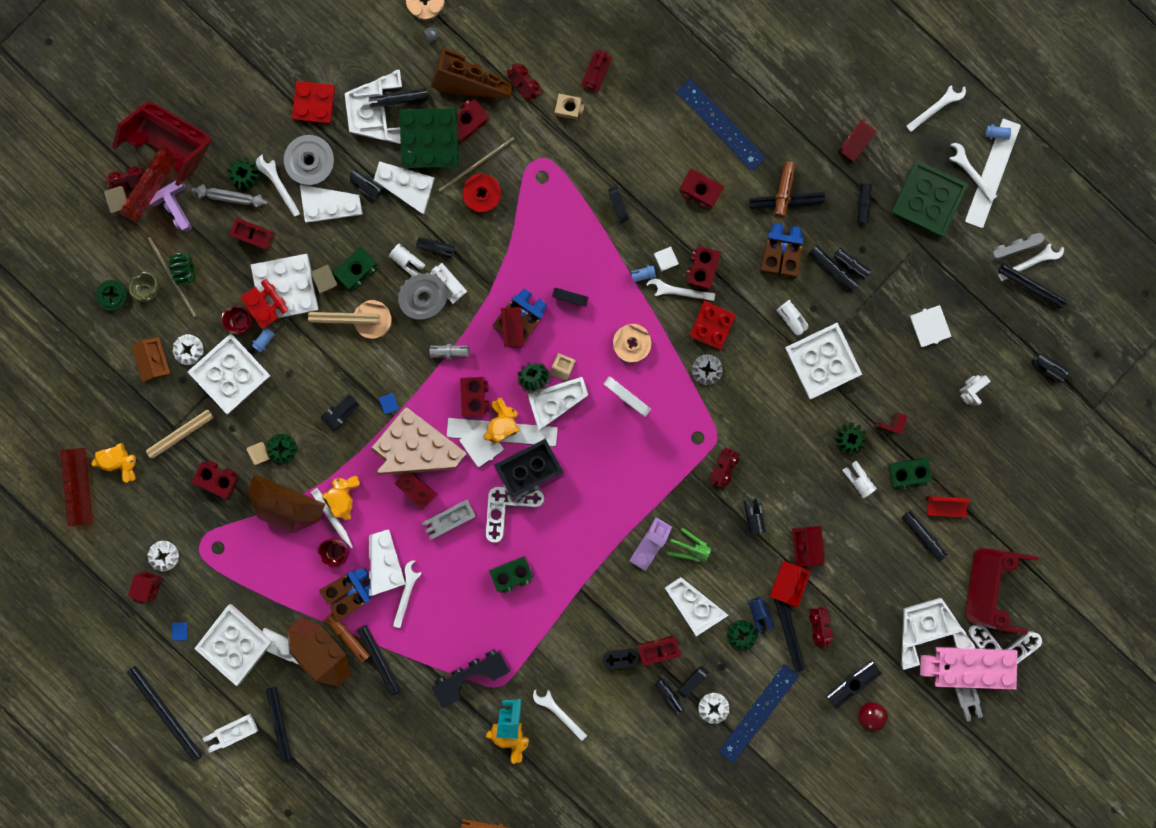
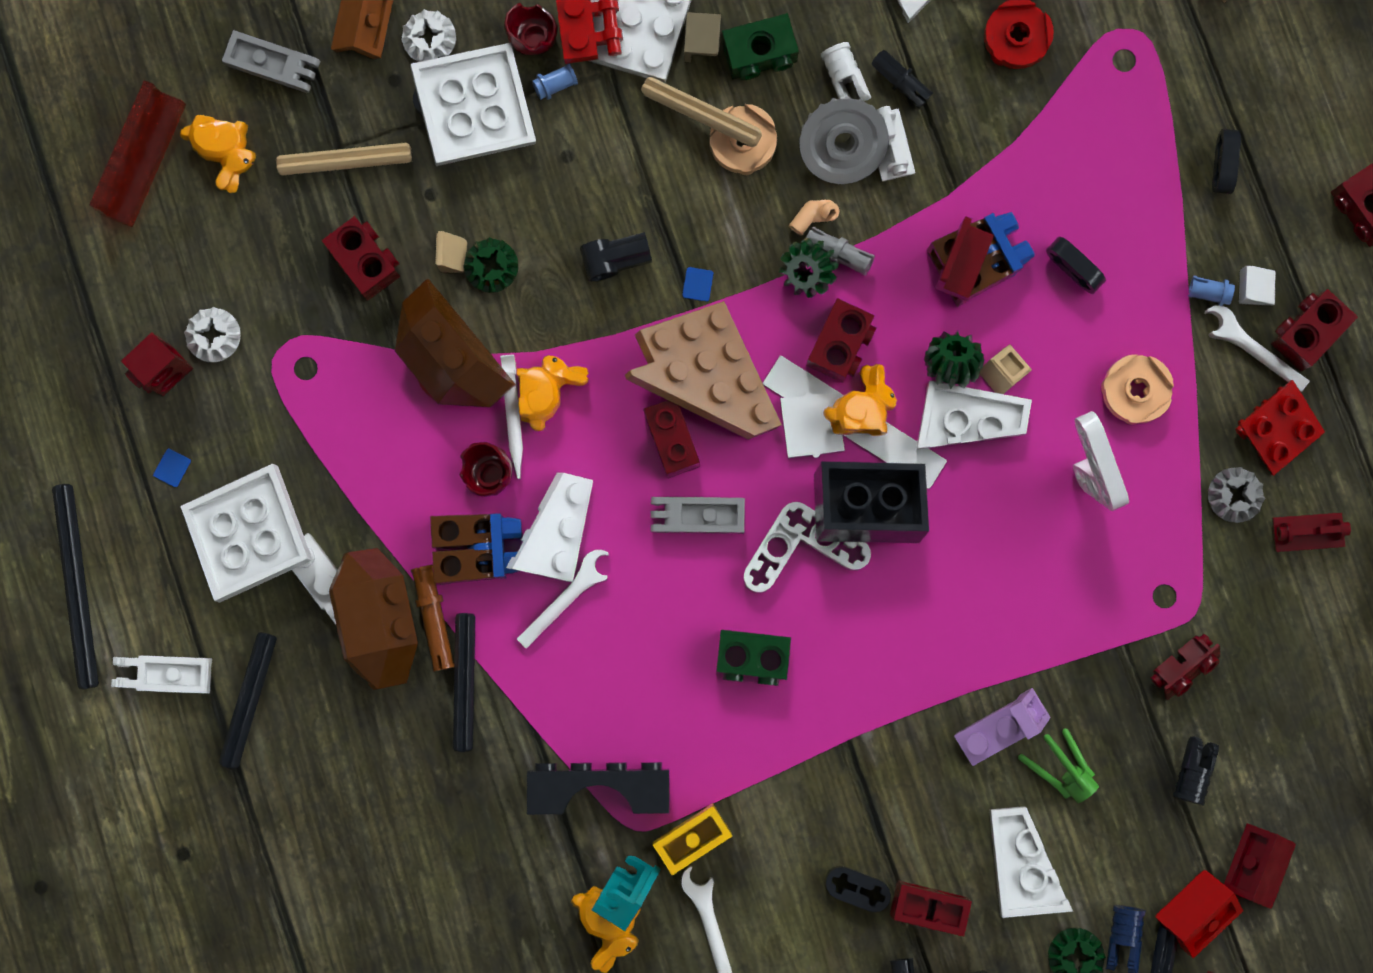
camera: 30 degrees right, 5 degrees down
none -> light grey hinge [222,30,321,93]
none -> yellow brick [653,803,732,875]
none -> dark green gear [778,238,839,298]
none -> light nougat arm [789,200,840,236]
none -> dark red hinge [1272,513,1351,552]

